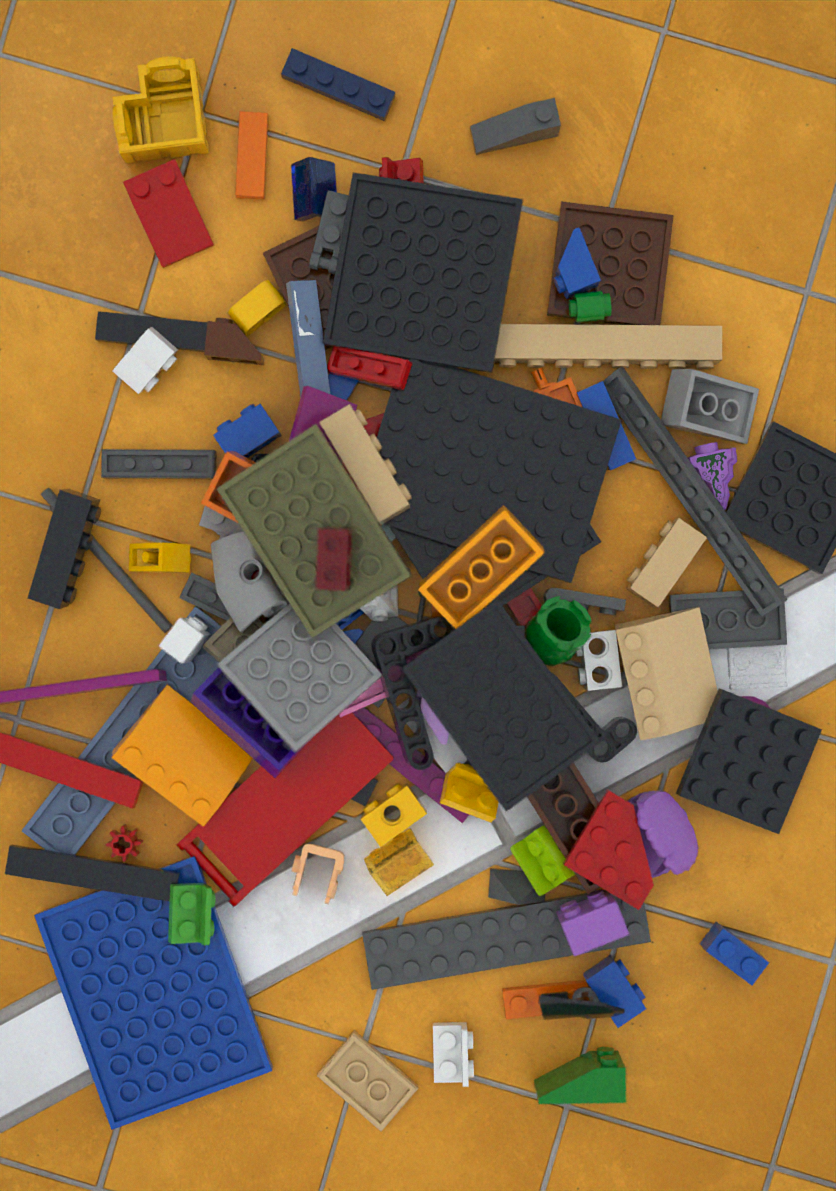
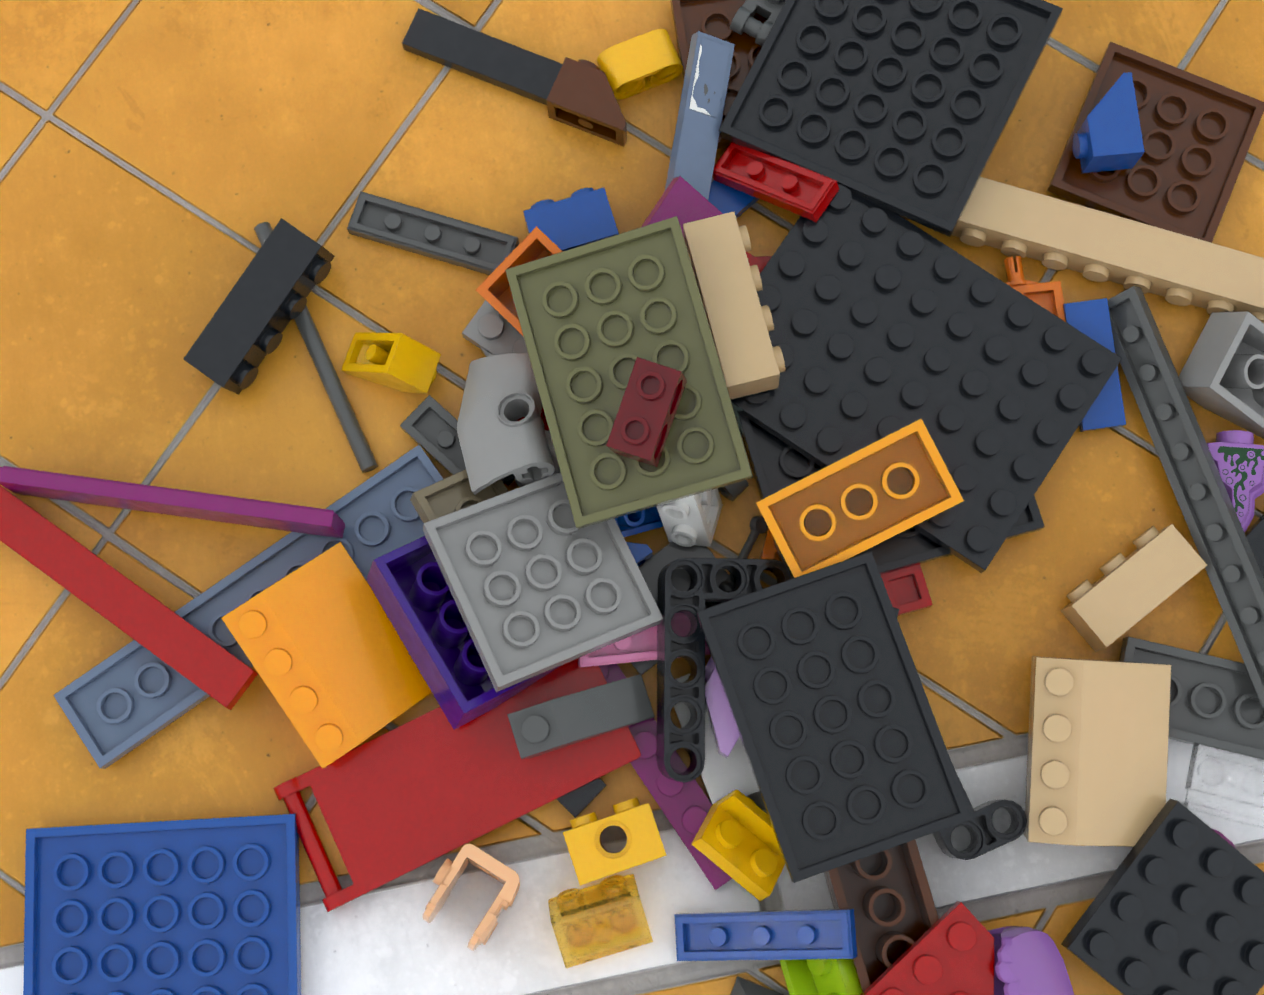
camera: 20 degrees right, 10 degrees down
black tile [5,844,180,902] -> none
red gear [105,824,143,862] -> none
white brick [113,327,178,394] -> none
white brick [159,616,211,664] -> none
bright green bracket [168,883,215,945] -> none
green tile [525,596,592,666] -> none
dark grey plate [543,588,626,616] -> none
green brick [569,291,611,322] -> none
white brick [576,630,622,691] -> none
none -> dark grey slope [507,674,655,759]
none -> blue tile [674,909,858,961]

